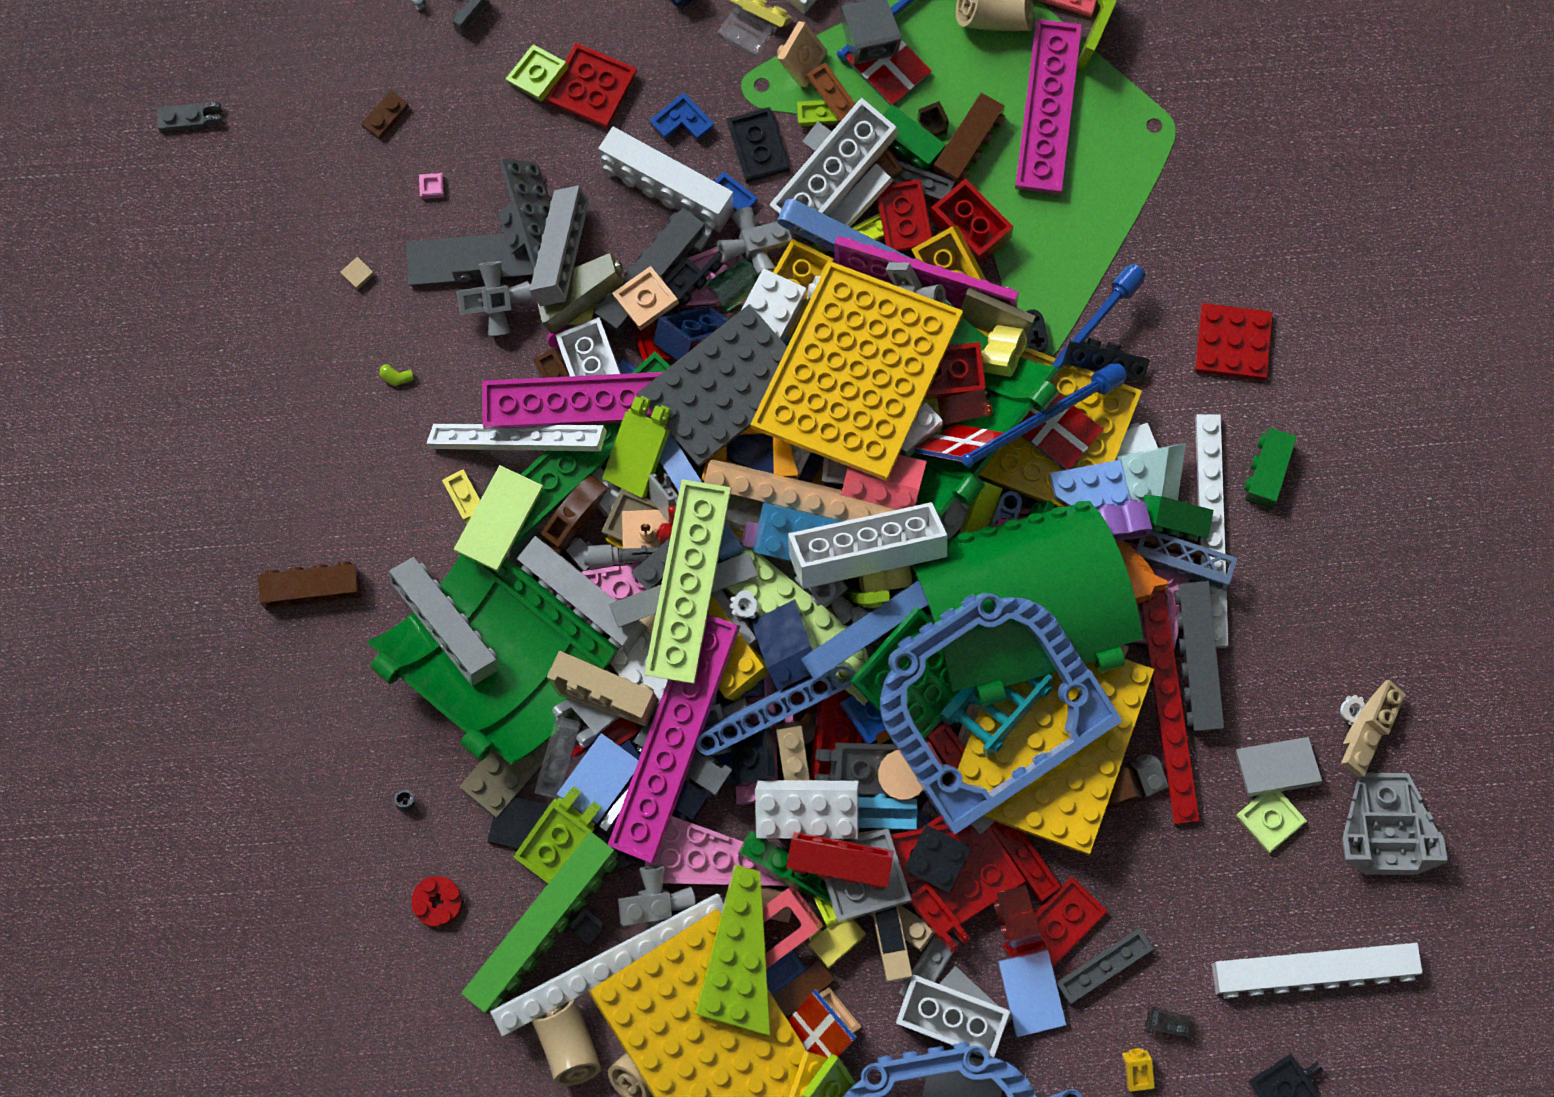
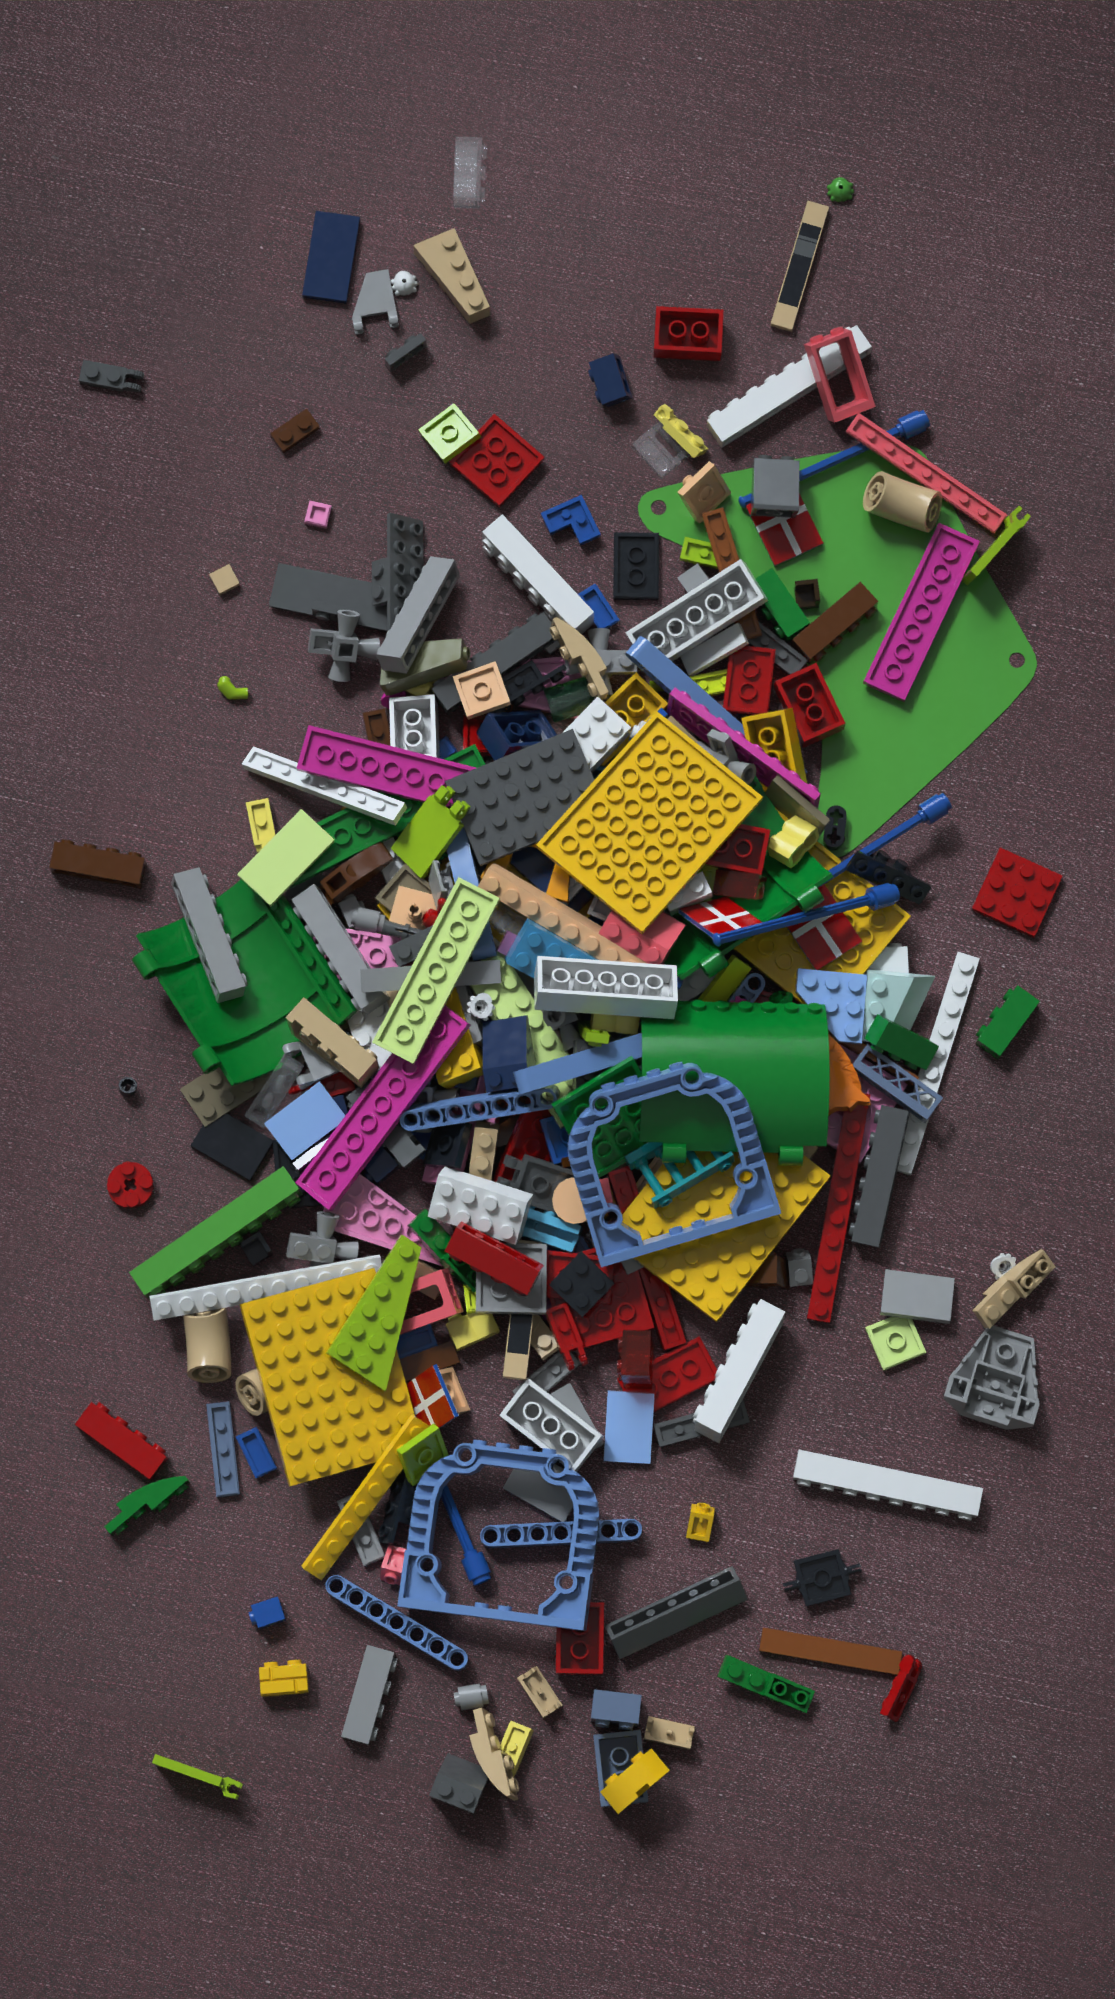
camera: 15 degrees right, 5 degrees up
lime tile [513,786,602,884] -> none
medium lavender brick [1098,500,1152,542] -> none
clear smoke leg [1144,1006,1195,1039] -> none
none -> tan slope [549,617,609,700]
none -> white brick [693,1299,785,1443]

